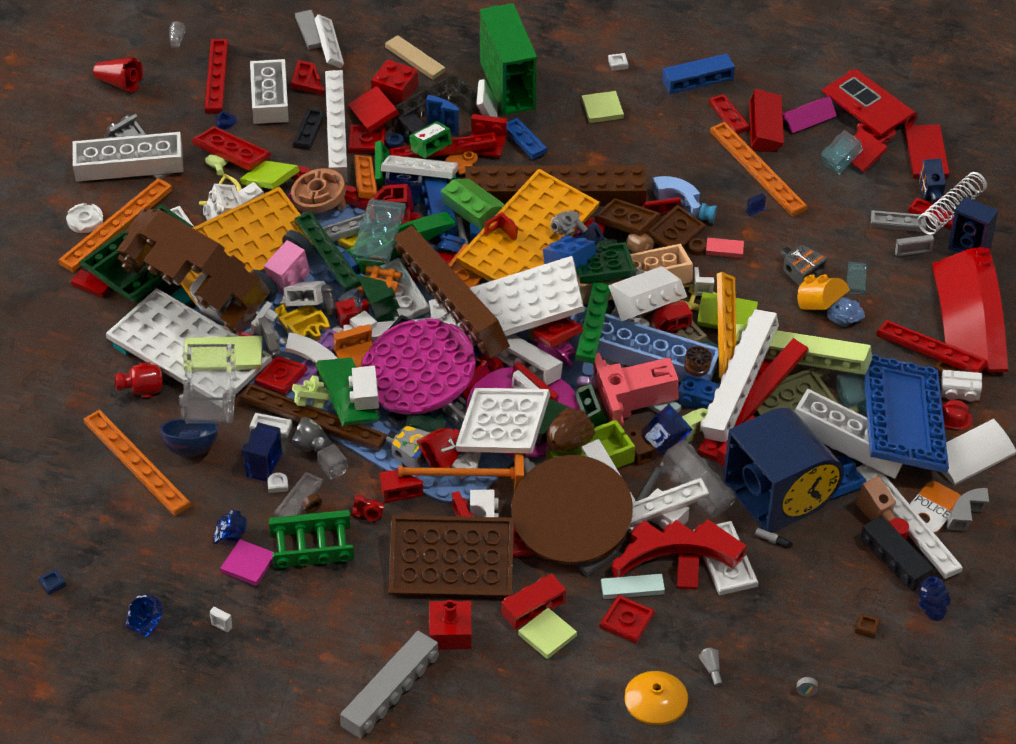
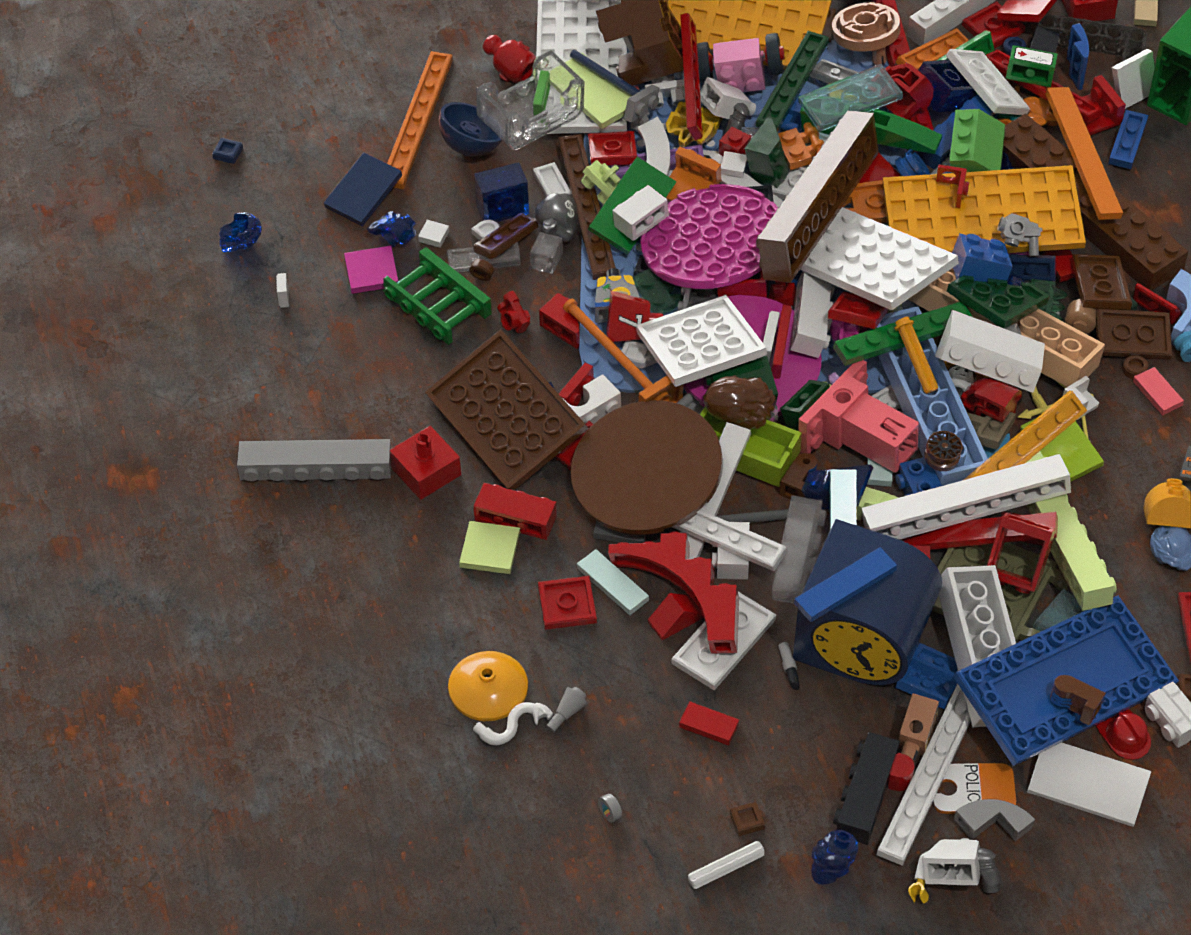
camera: 55 degrees right, 5 degrees up
none -> dark blue tile [324,152,402,226]
none -> white tile [418,220,449,248]
none -> reddish brown tile [473,213,539,260]
none -> white animal [473,702,553,746]
none -> bright green tile [533,70,551,121]
none -> dark blue bar [570,49,640,96]
none -> red tile [679,701,739,745]
none -> red tile [680,13,703,140]
none -> white axle [688,841,764,889]
none -> blue tile [794,547,897,622]
none -> tile [830,469,856,530]
none -> light orange axle [895,317,938,394]
none -> white torso [908,838,1002,903]
none -> red window [987,513,1057,594]
none -> orange tile [1046,87,1123,220]
none -> reddish brown leg [1050,675,1106,725]

